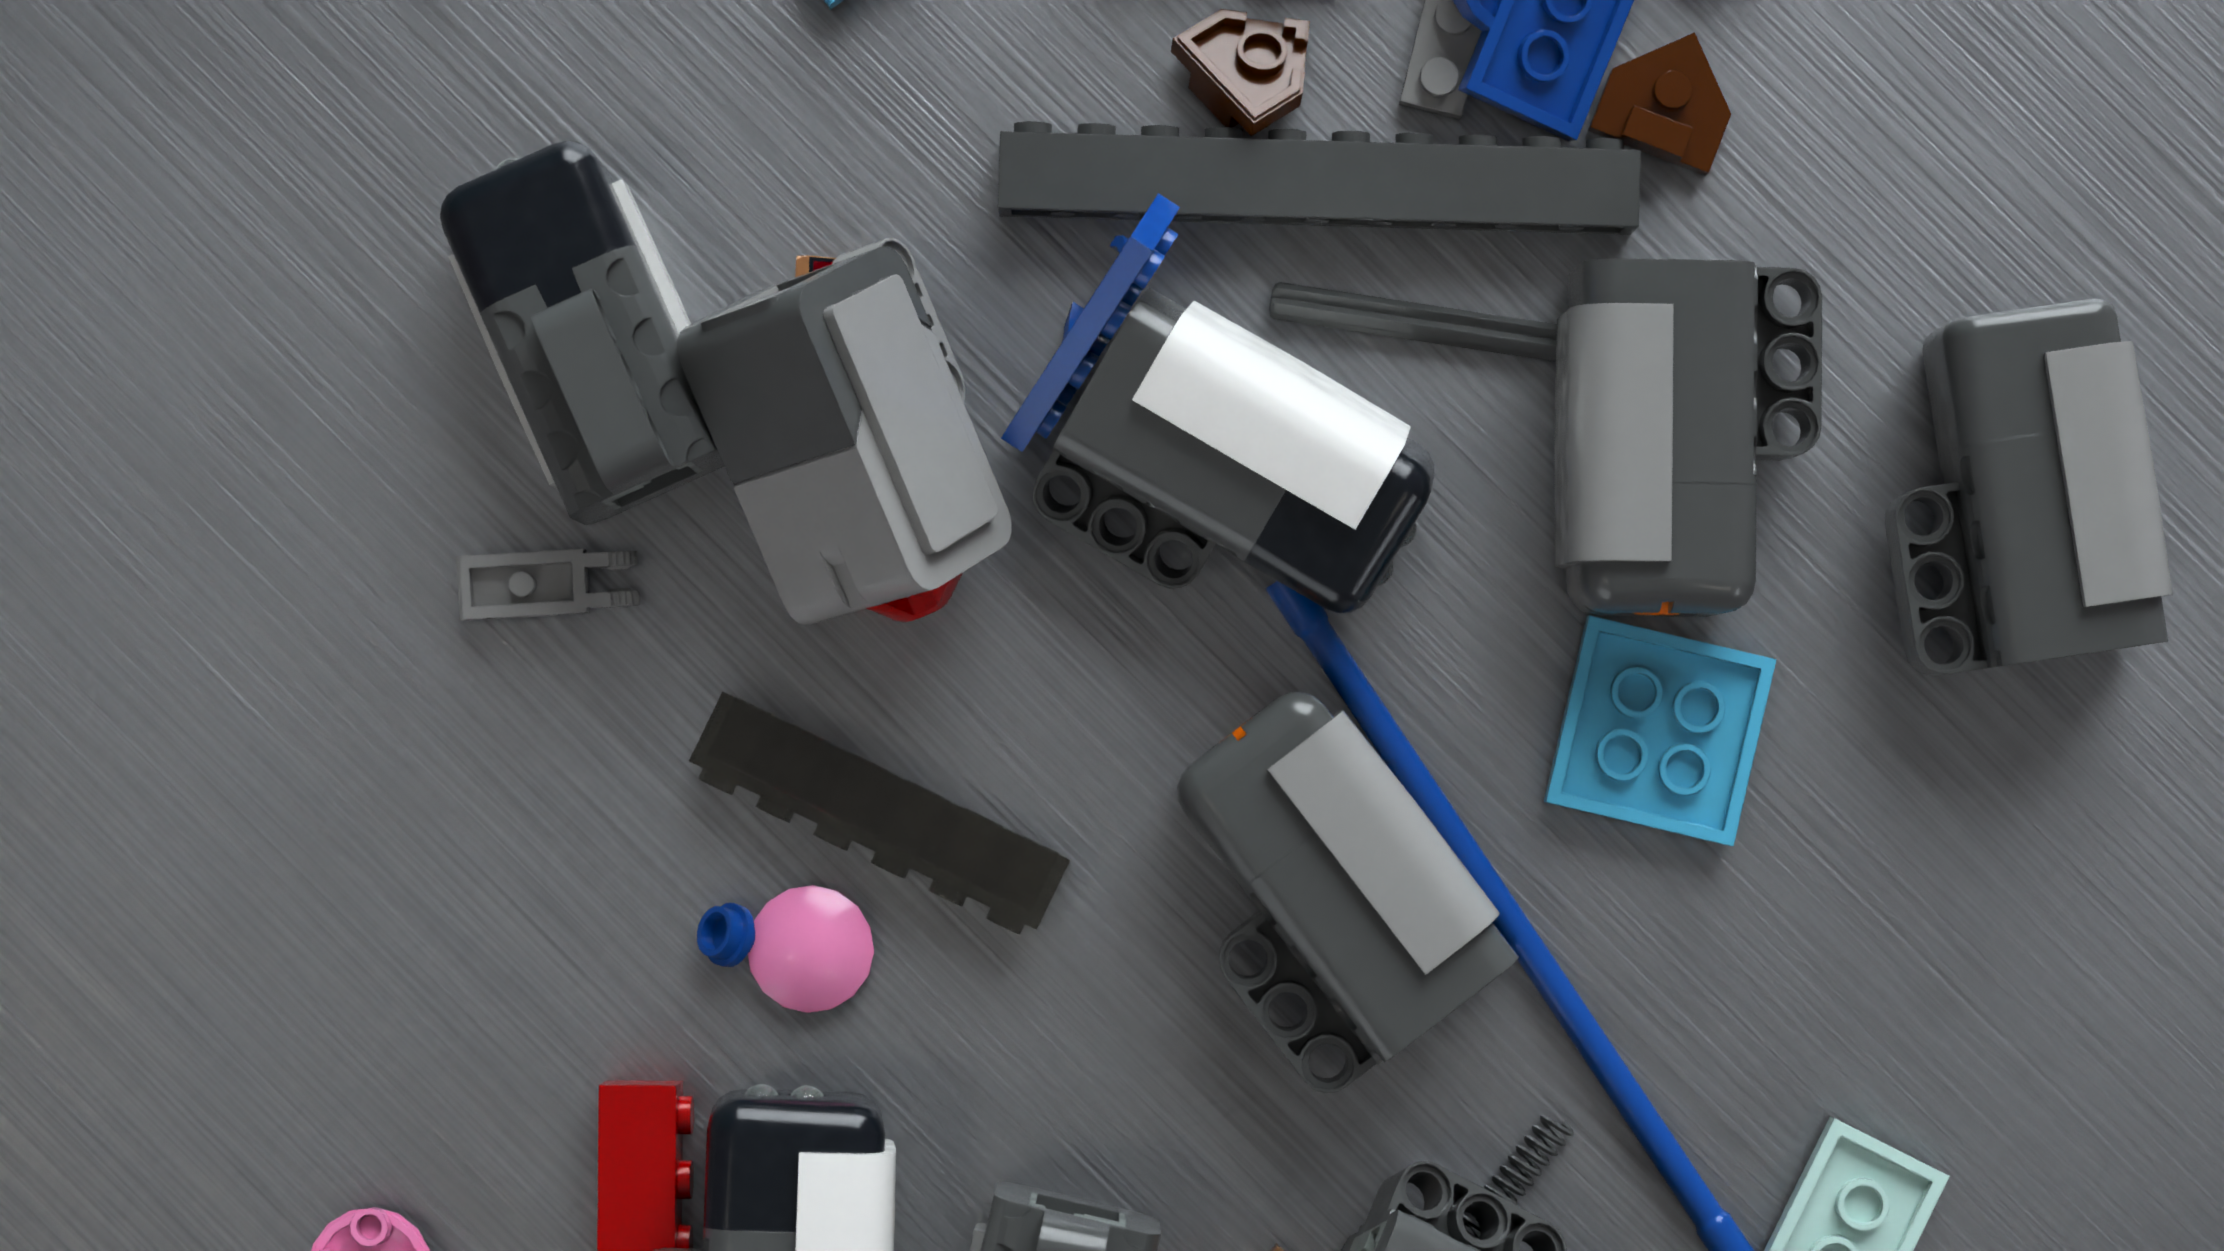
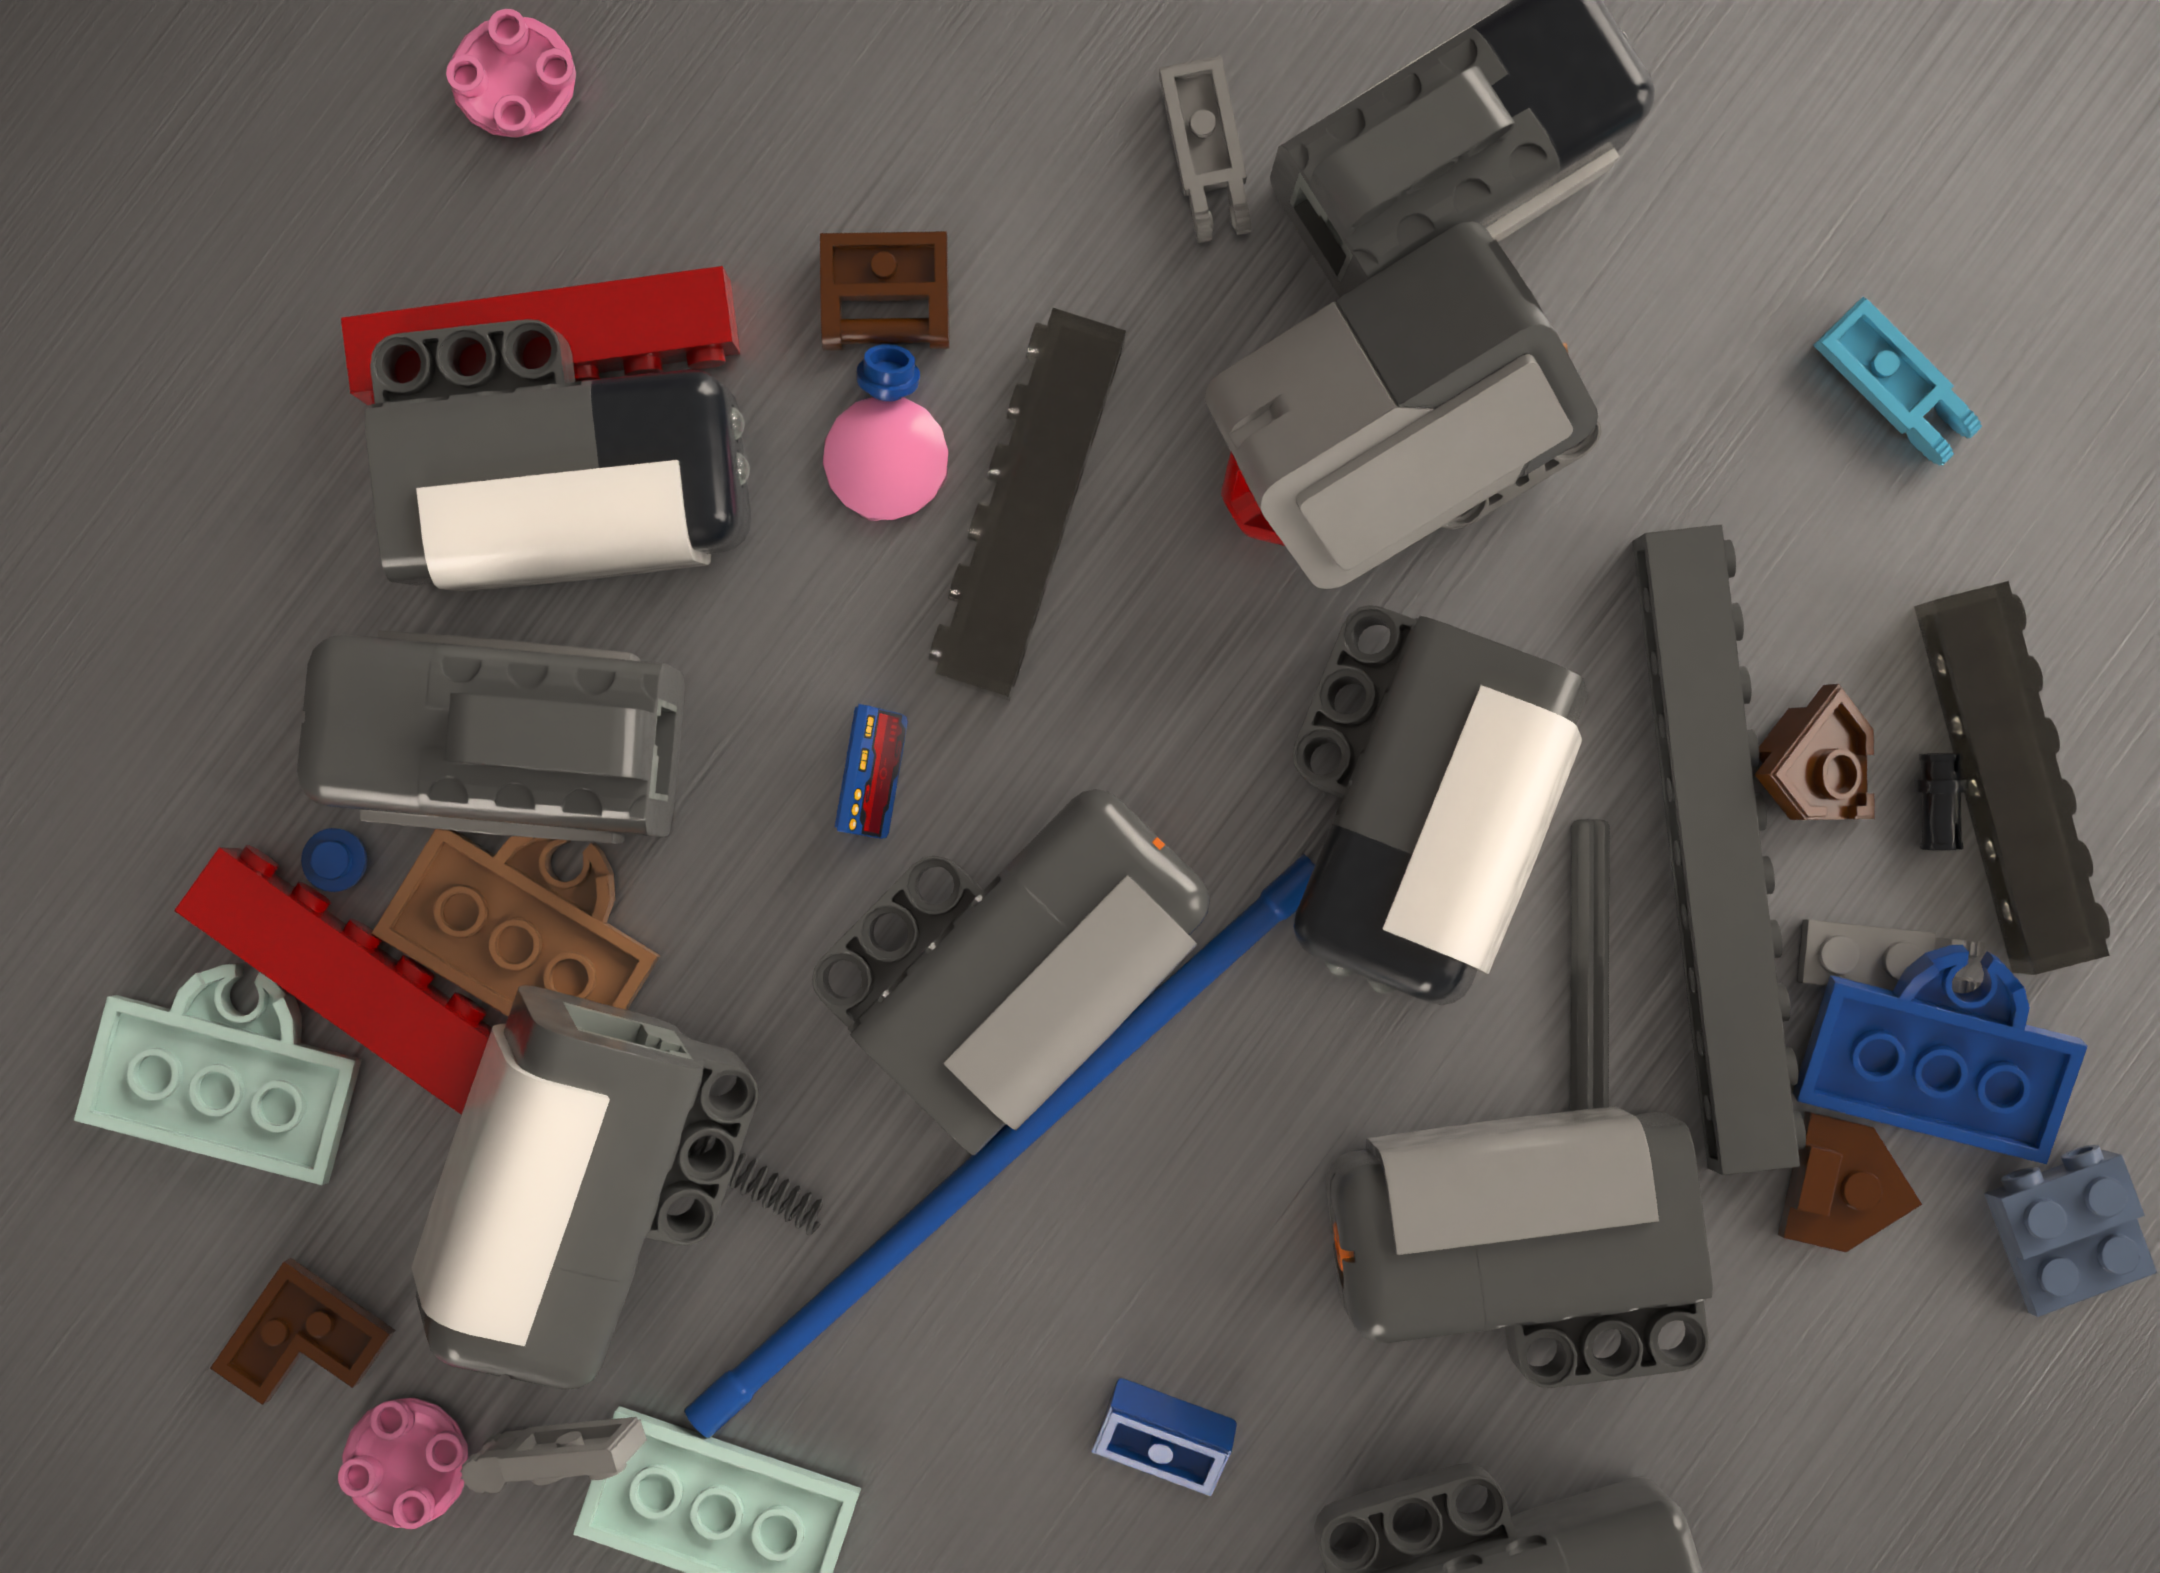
camera: 80 degrees right, 0 degrees up
blue plate [1001,193,1180,452] -> none
medium azure plate [1544,615,1777,846] -> none
none -> reddish brown plate [820,231,950,351]
none -> slope [835,704,908,839]
none -> blue slope [1091,1378,1237,1496]

